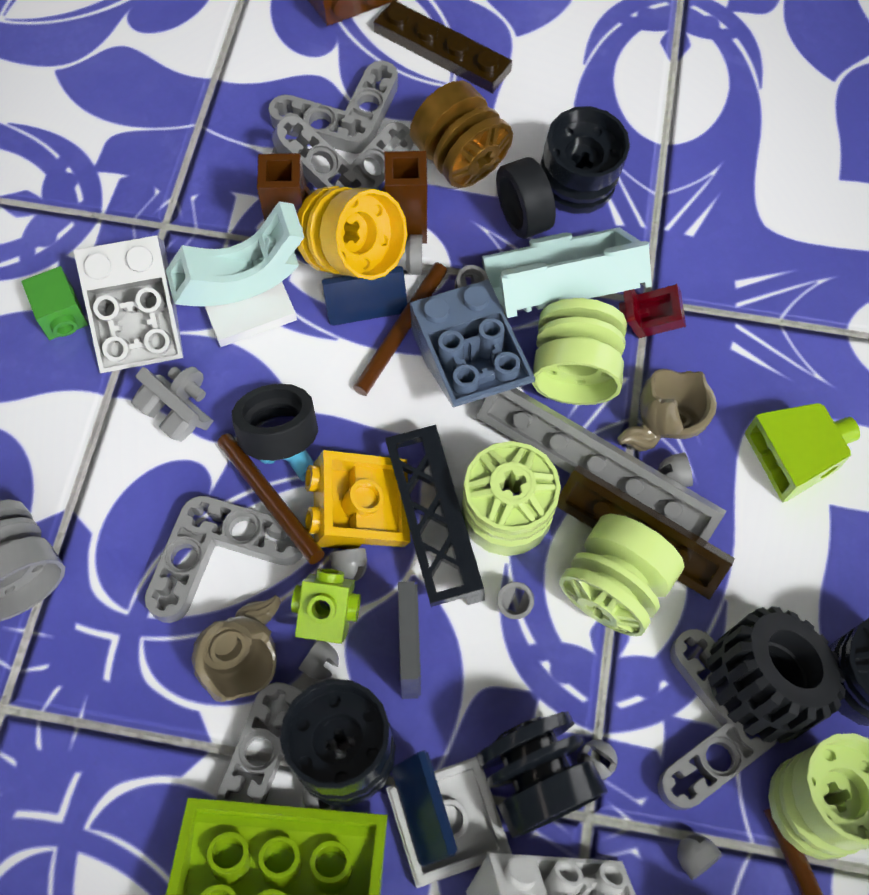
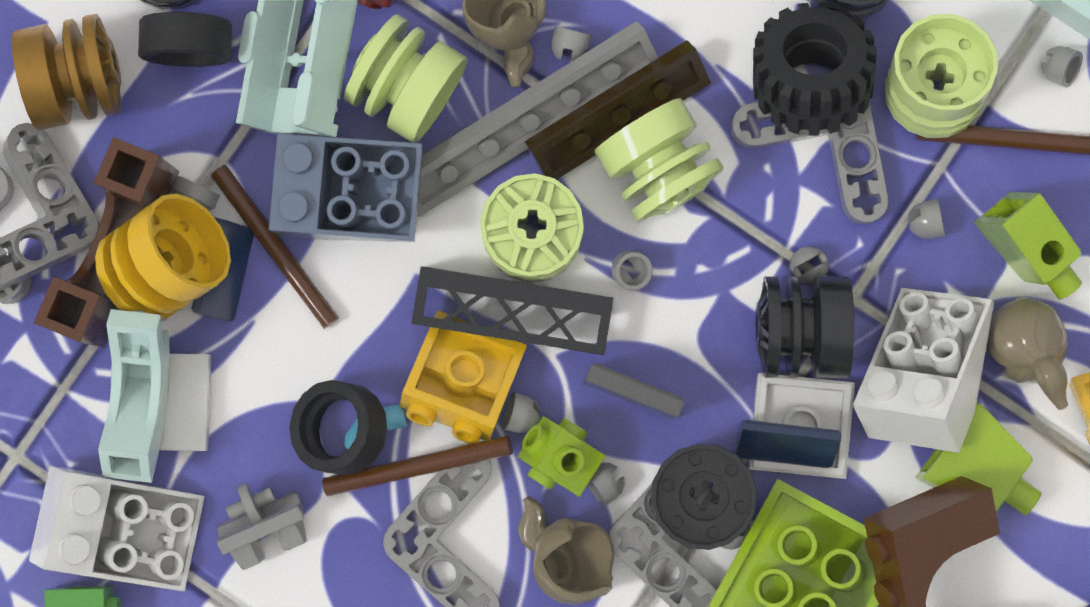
camera: 65 degrees left, 20 degrees up
light grey hinge [455,265,488,289] -> none

